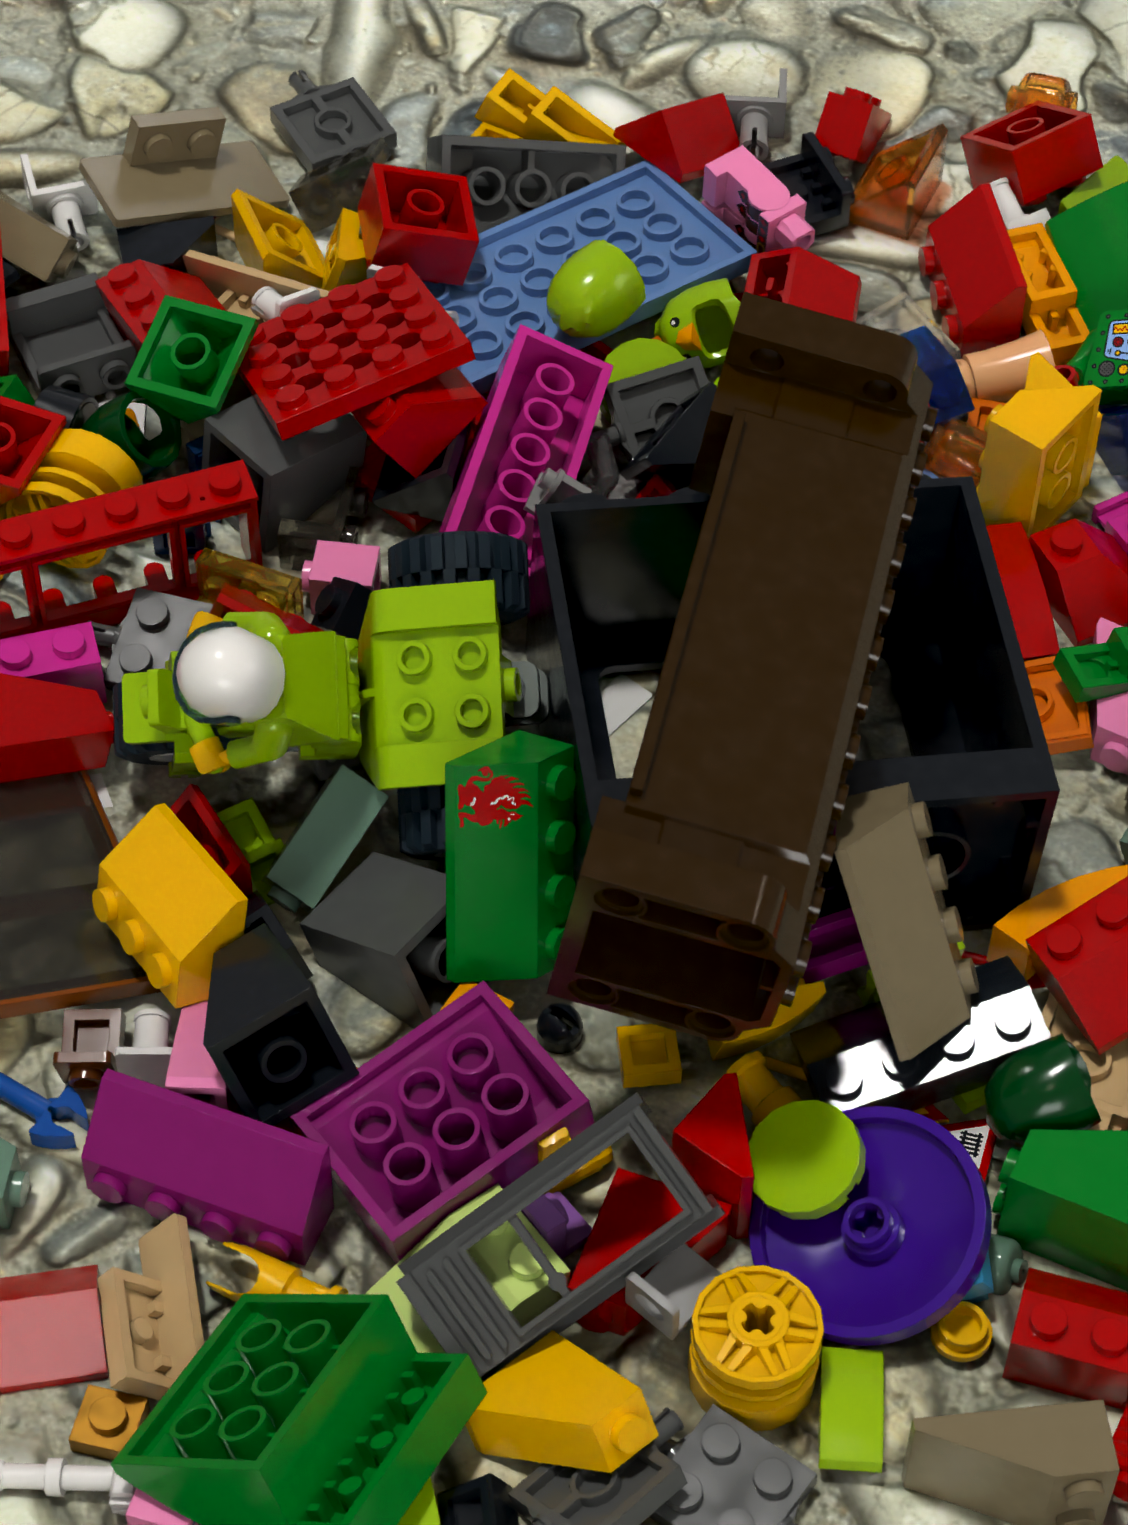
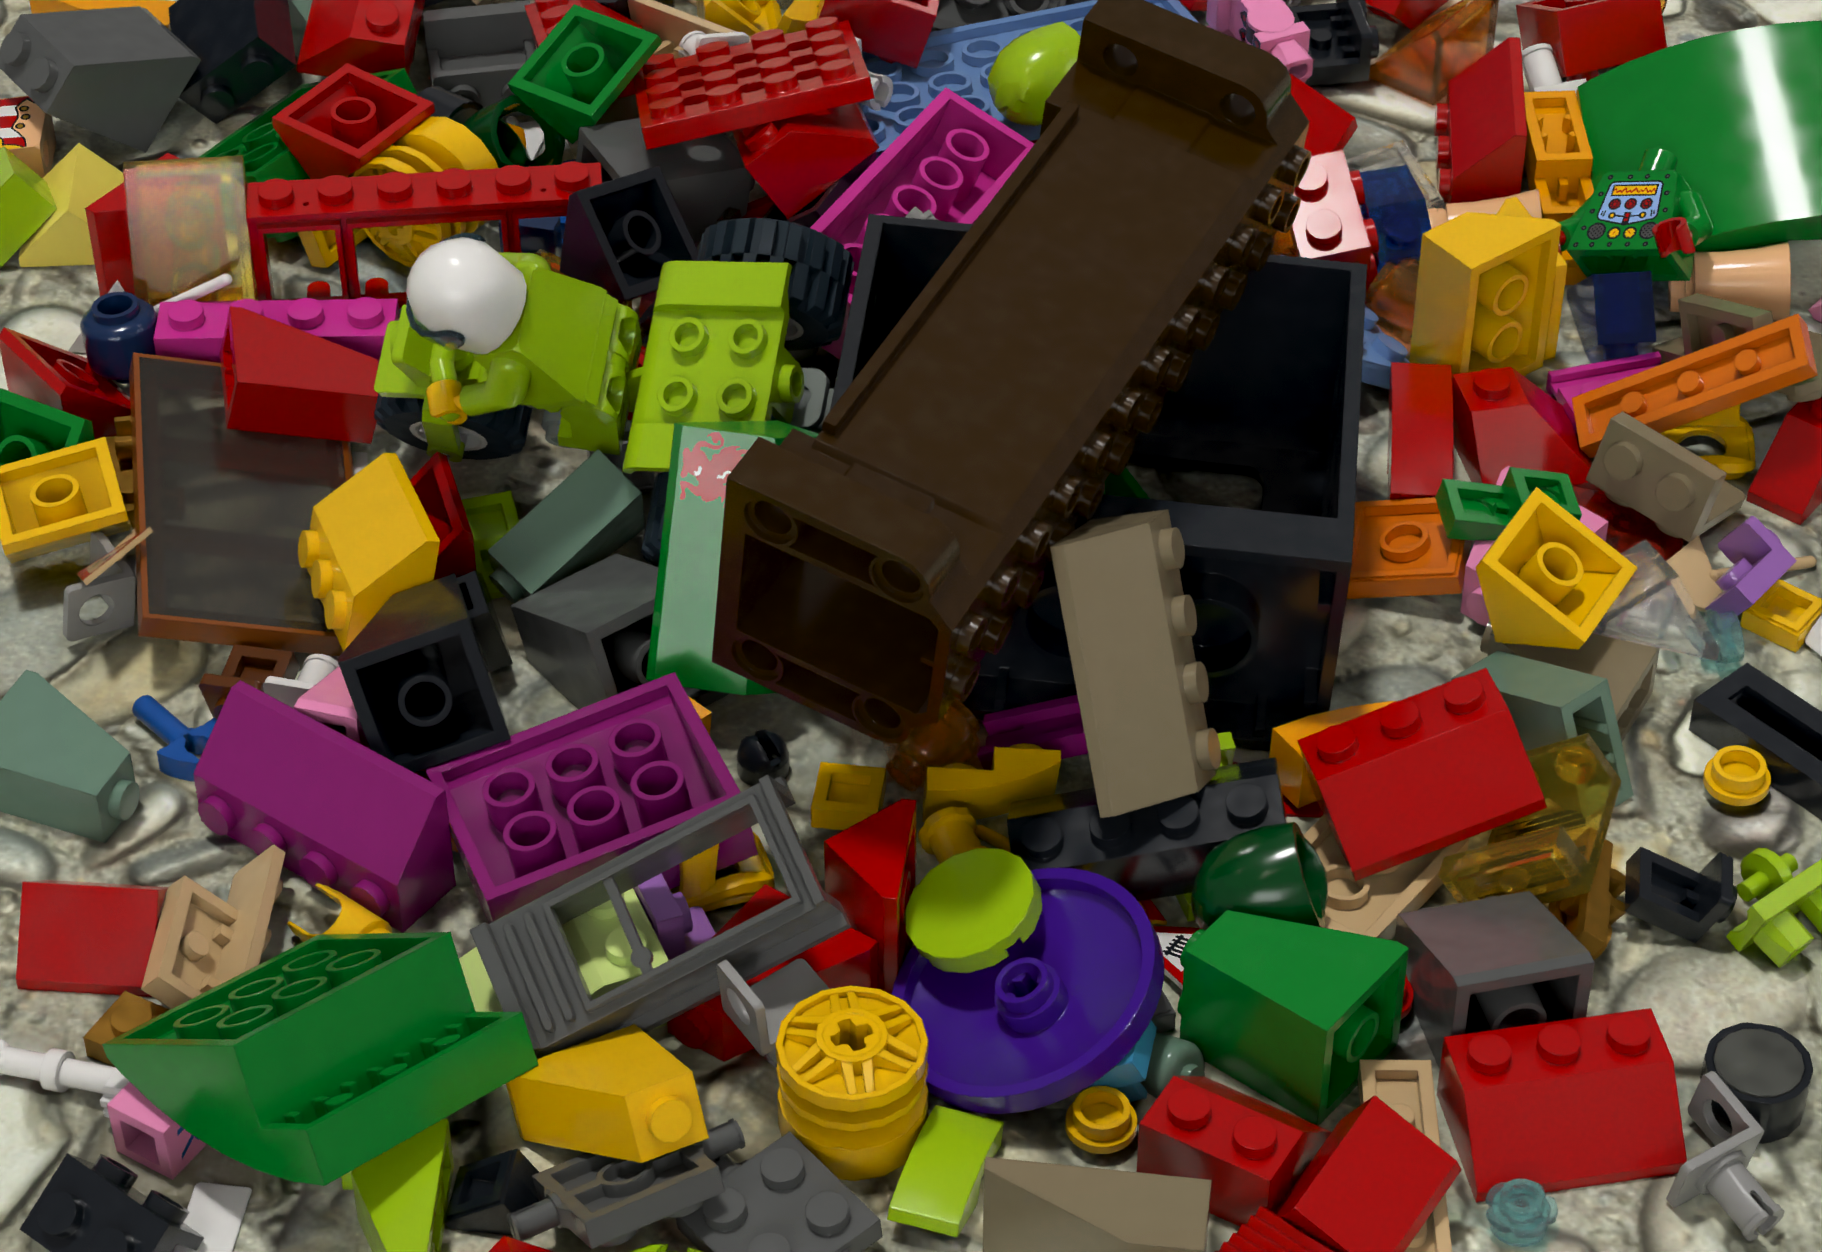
camera: 15 degrees right, 10 degrees down
none -> black slope [559,166,699,304]

